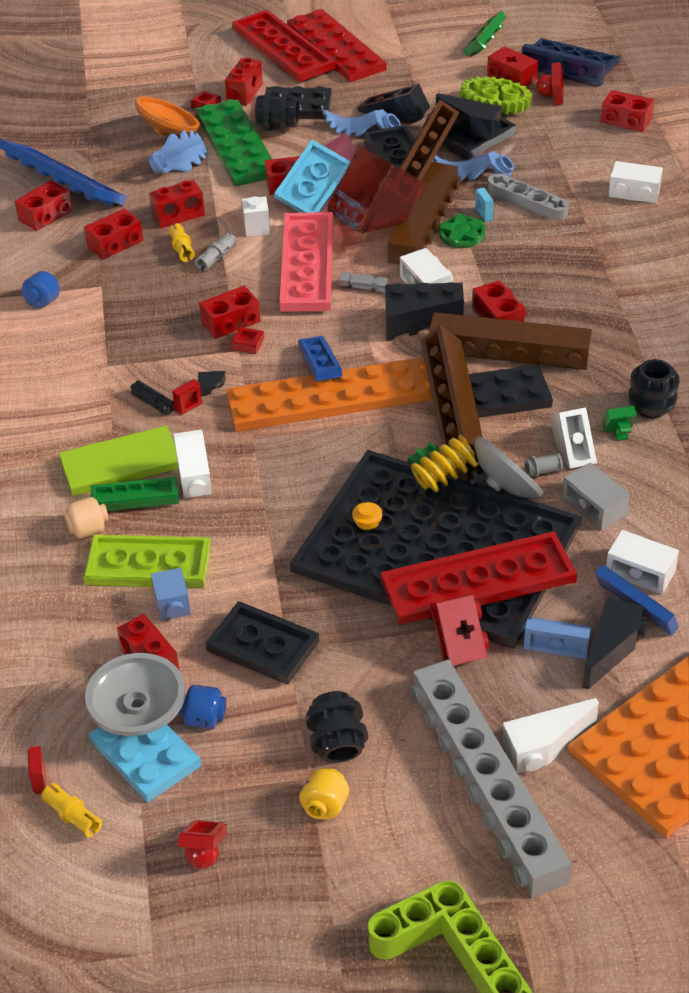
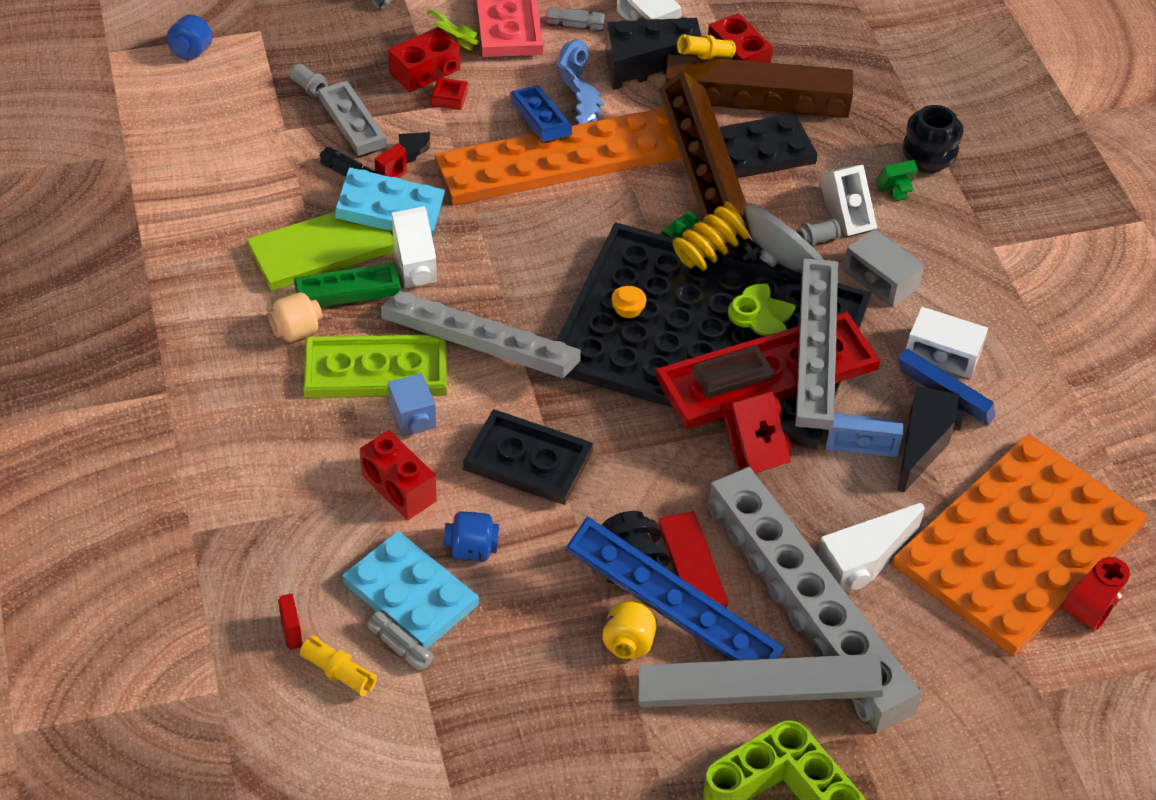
camera: 10 degrees left, 5 degrees up
light grey dish [85,653,185,736] -> none
red tile [178,820,227,869] -> none
none -> light grey pin [290,63,328,97]
none -> light grey plate [318,81,387,156]
none -> medium azure plate [334,167,445,239]
none -> light grey axle [367,611,434,671]
none -> light grey plate [381,291,580,378]
none -> lime plate [426,10,480,51]
none -> medium blue plant [556,40,604,125]
none -> blue tile [565,516,784,661]
none -> light grey tile [639,654,883,708]
none -> red tile [658,511,728,609]
none -> yellow pin [677,34,736,60]
none -> clear smoke tile [691,345,773,399]
none -> lime plate [728,284,796,336]
none -> light grey plate [795,258,838,430]

